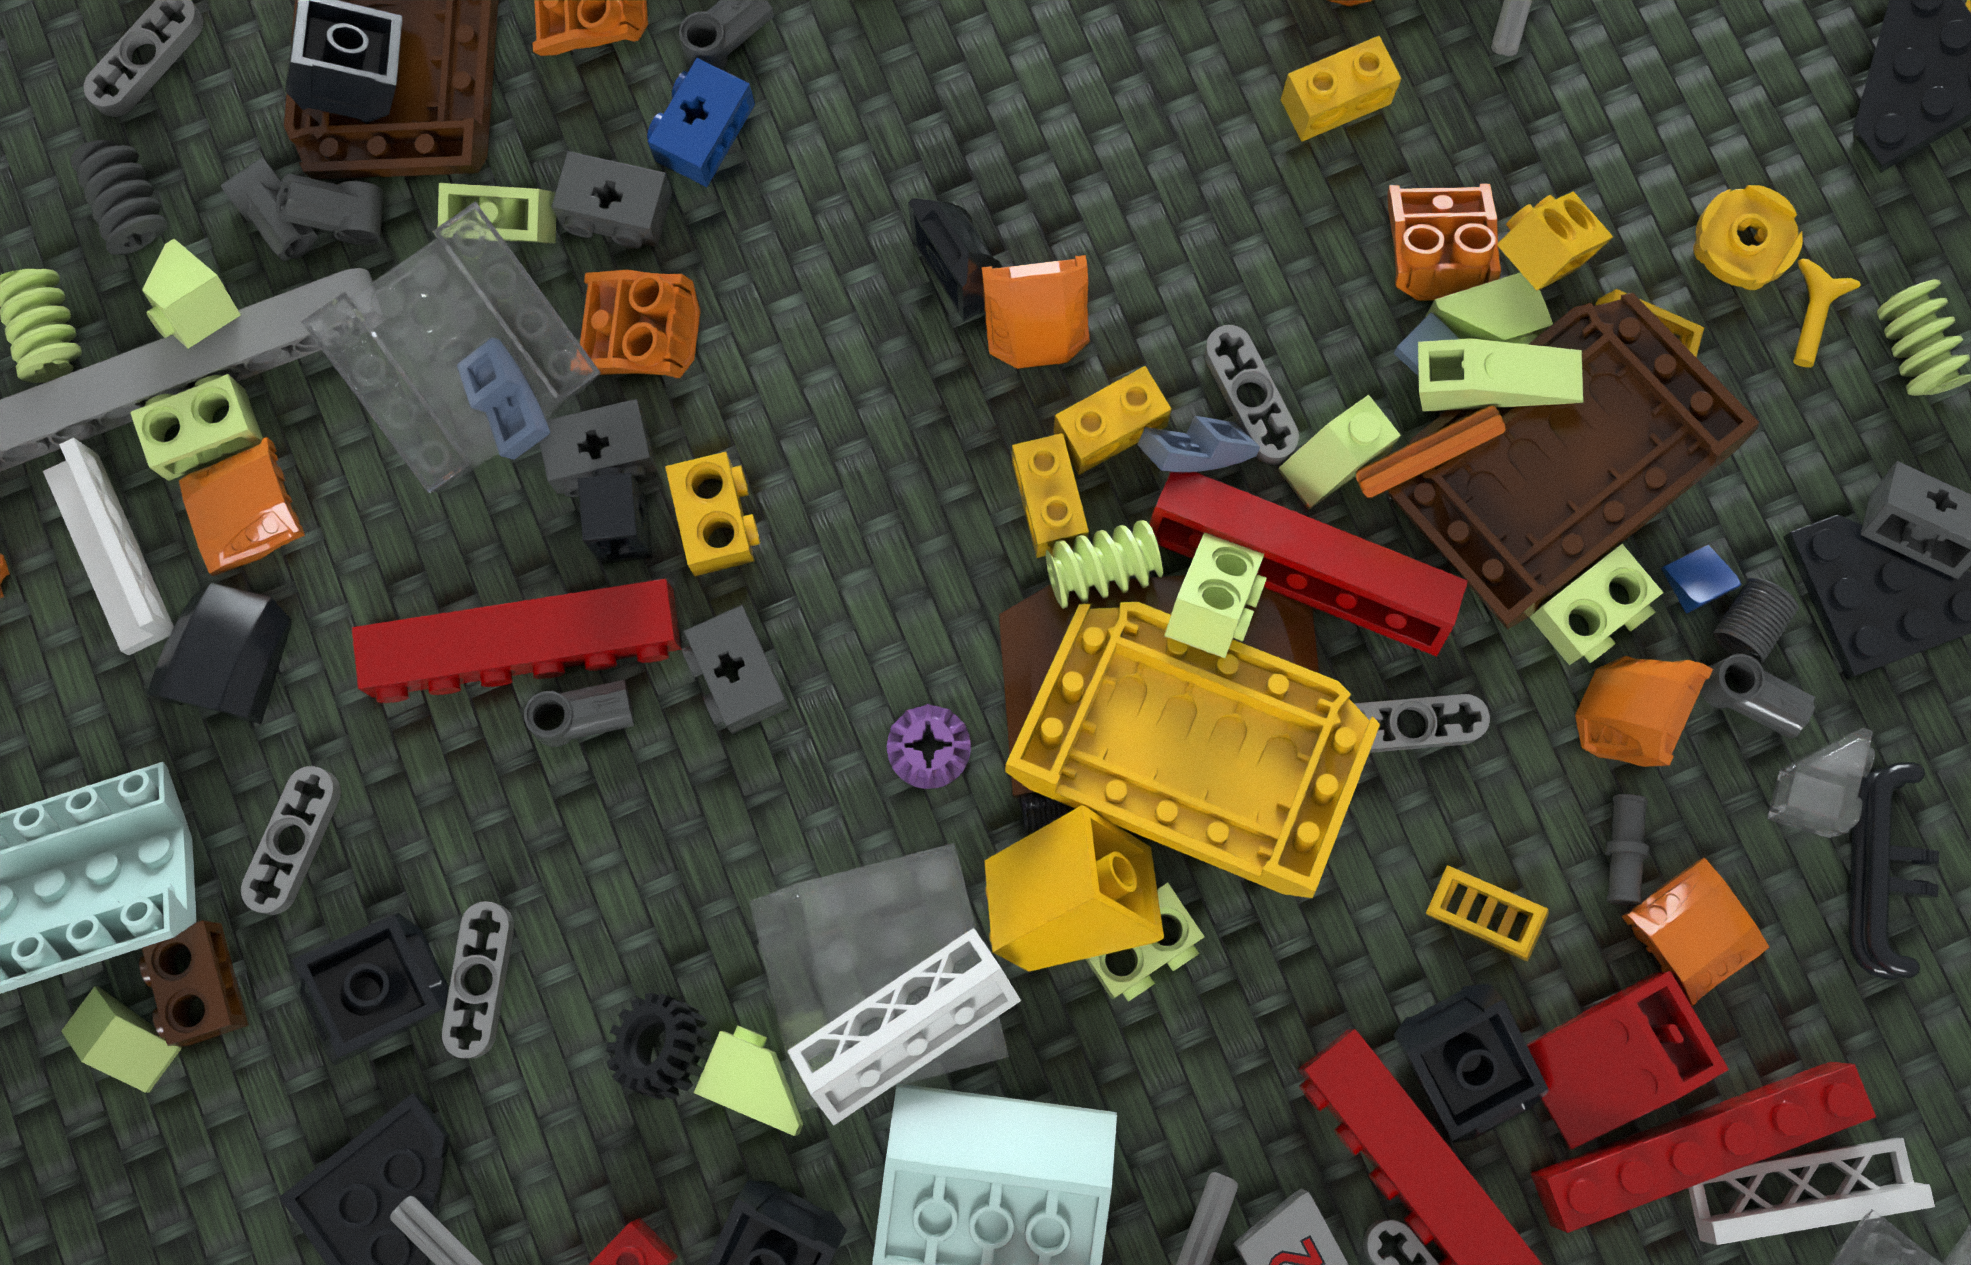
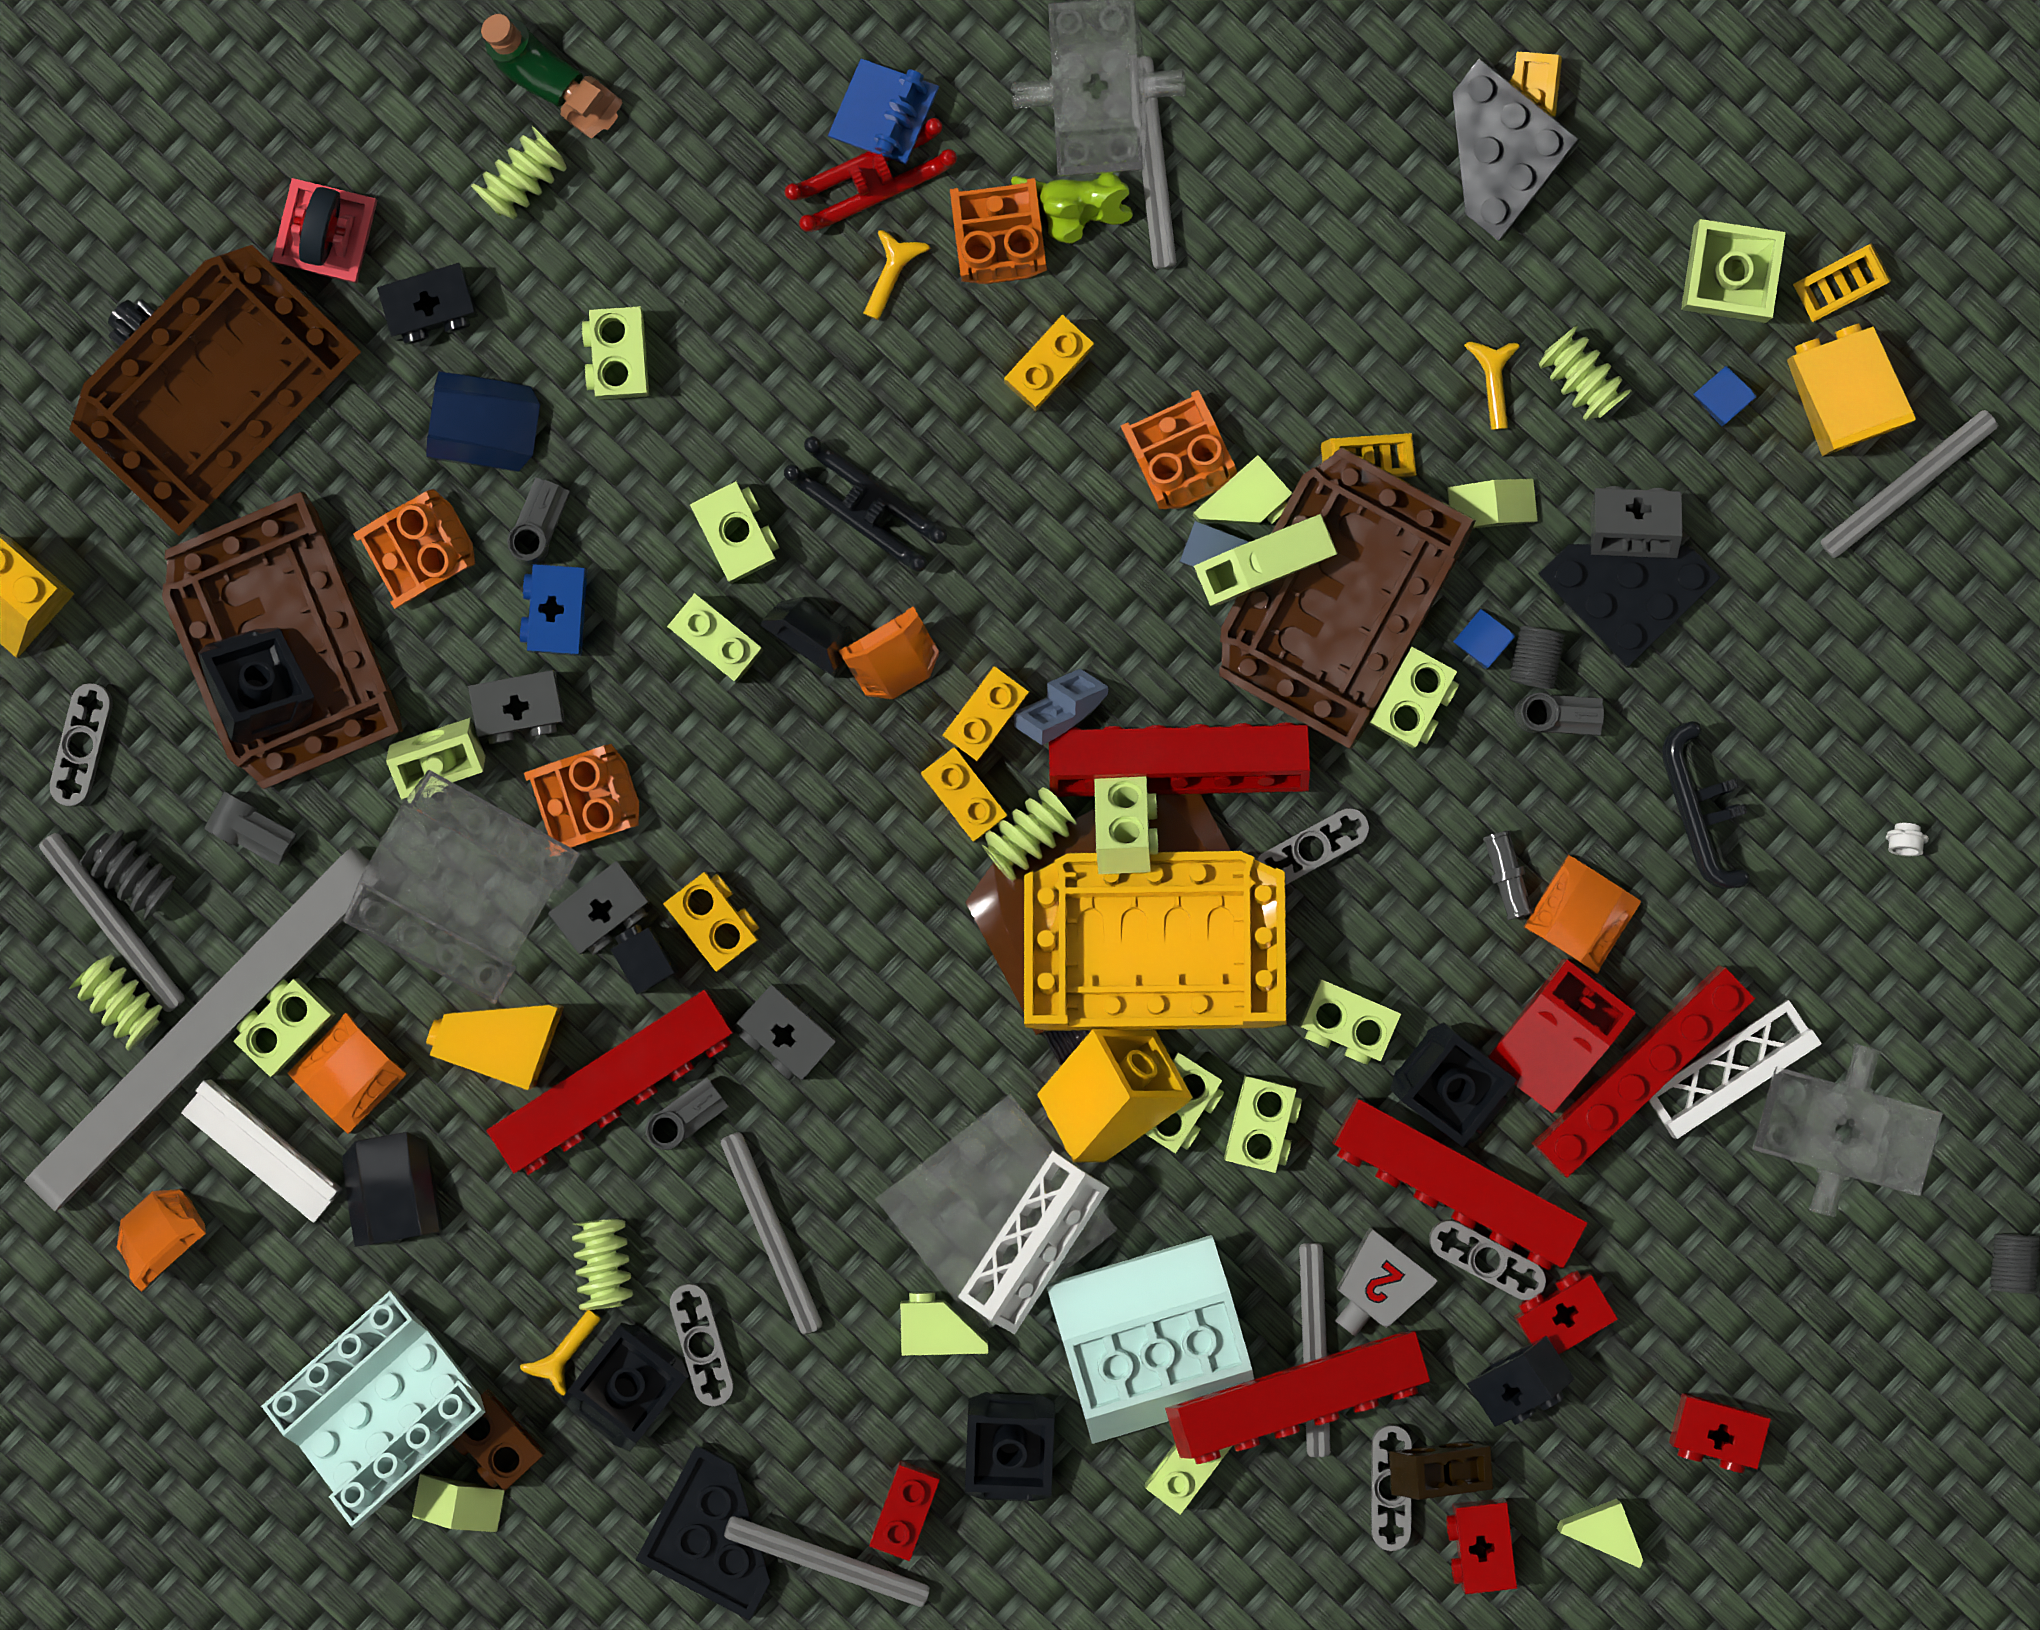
camera: 25 degrees left, 10 degrees up
yellowish green slope [142,239,241,349] -> none
light grey beam [241,766,341,915] -> none
dark grey piece [276,173,384,245] -> none
sand blue slope [457,337,550,460] -> none
black tyre [606,992,711,1100] -> none
medium lavender gear [886,704,971,789] -> none
light grey beam [1204,325,1299,465] -> none
yellowish green slope [1278,395,1401,510] -> none
orange axle [1355,406,1506,498] -> none
yellow slope [1426,865,1549,962] -> none
yellow brick [1497,191,1613,291] -> none
orange slope [1575,656,1713,767] -> none
yellow plate [1693,185,1803,290] -> none
clear slope [1767,728,1875,838] -> none
none -> light grey axle [39,833,185,1012]
none -> yellow slope [426,1004,564,1090]
none -> yellow piece [520,1310,602,1396]
none -> yellowish green piece [572,1219,633,1310]
none -> yellowish green brick [667,593,764,683]
none -> yellowish green brick [690,481,779,584]
none -> light grey axle [721,1132,822,1335]
none -> black piece [784,436,947,572]
none -> yellowish green brick [1224,1075,1302,1173]
none -> yellowish green brick [1299,979,1401,1065]
none -> yellowish green slope [1447,479,1538,528]

